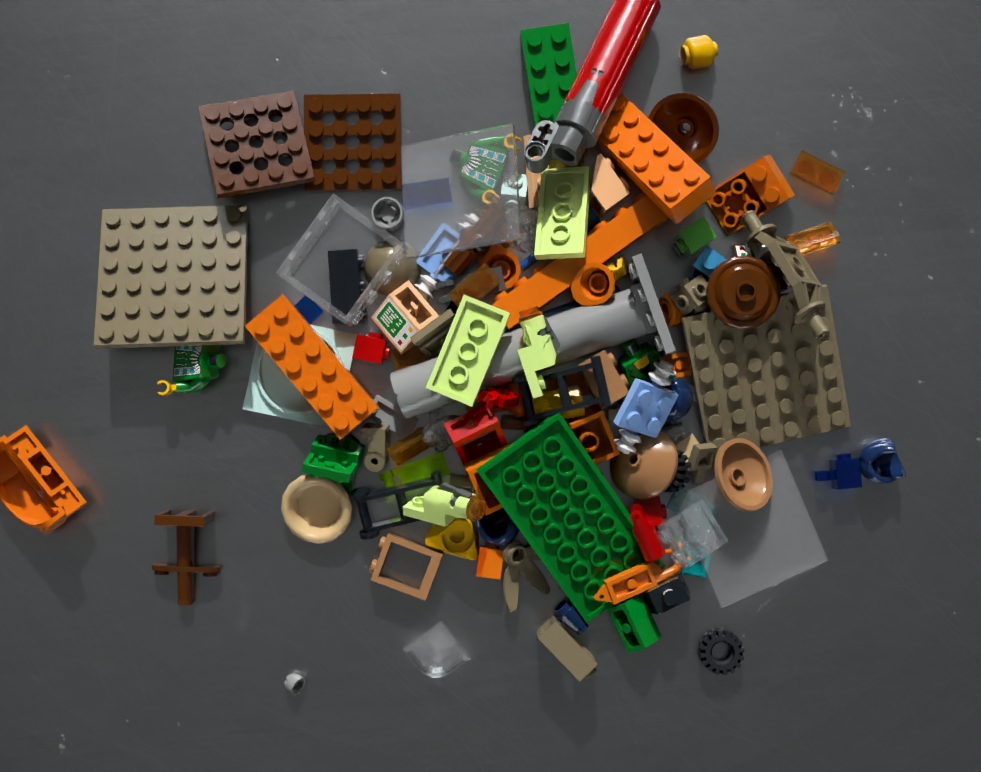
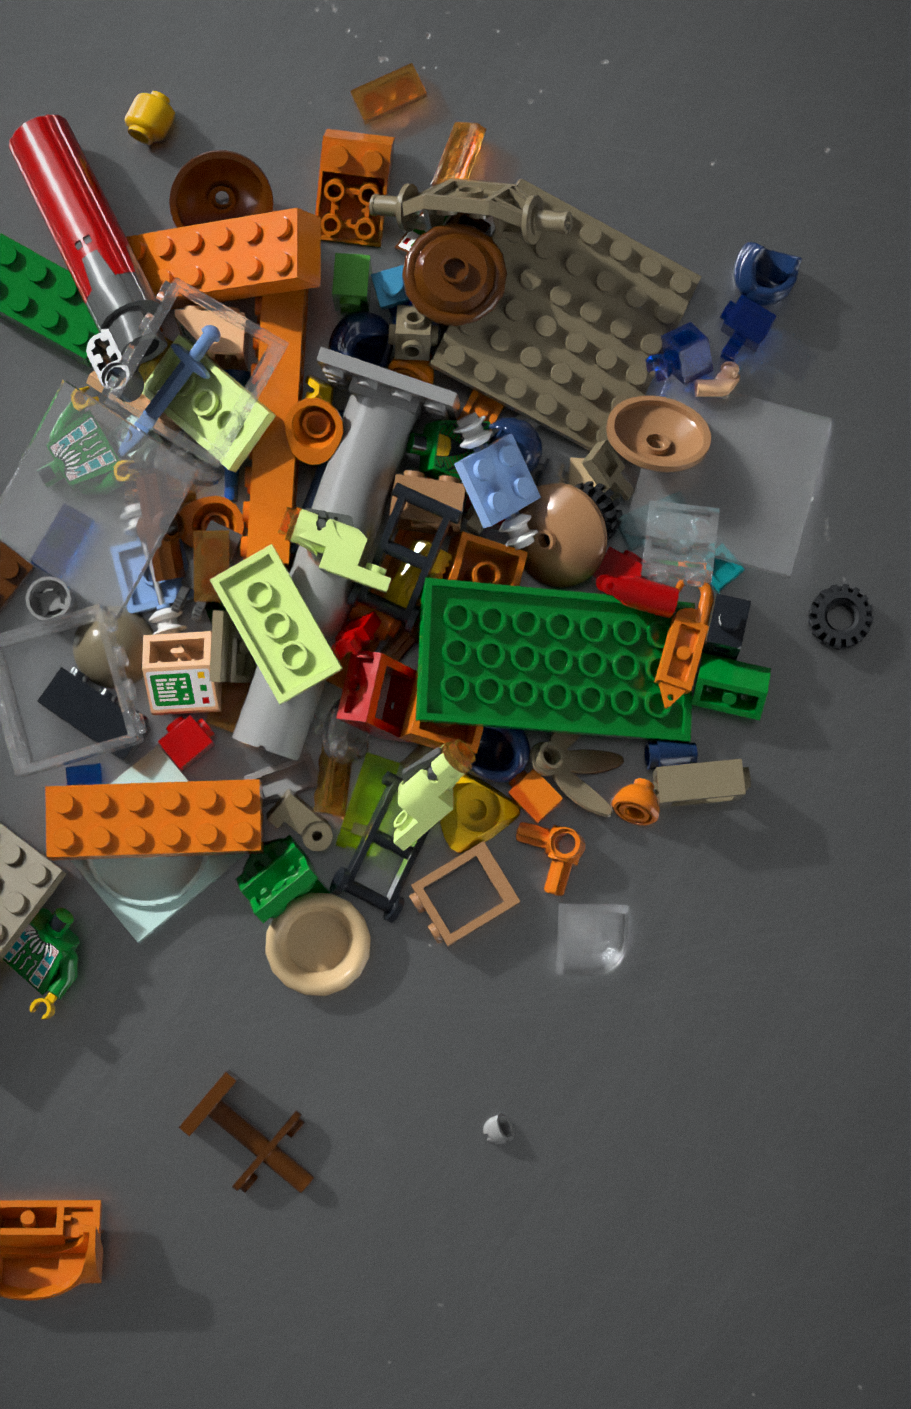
camera: 50 degrees left, 5 degrees down
none -> clear window [102,277,289,468]
none -> medium blue sword [118,325,221,458]
none -> dark blue piece [328,311,393,368]
none -> orange axle [516,822,585,896]
none -> orange brick [611,778,660,825]
none -> clear blue brick [645,322,714,385]
none -> light nougat arm [694,361,740,397]

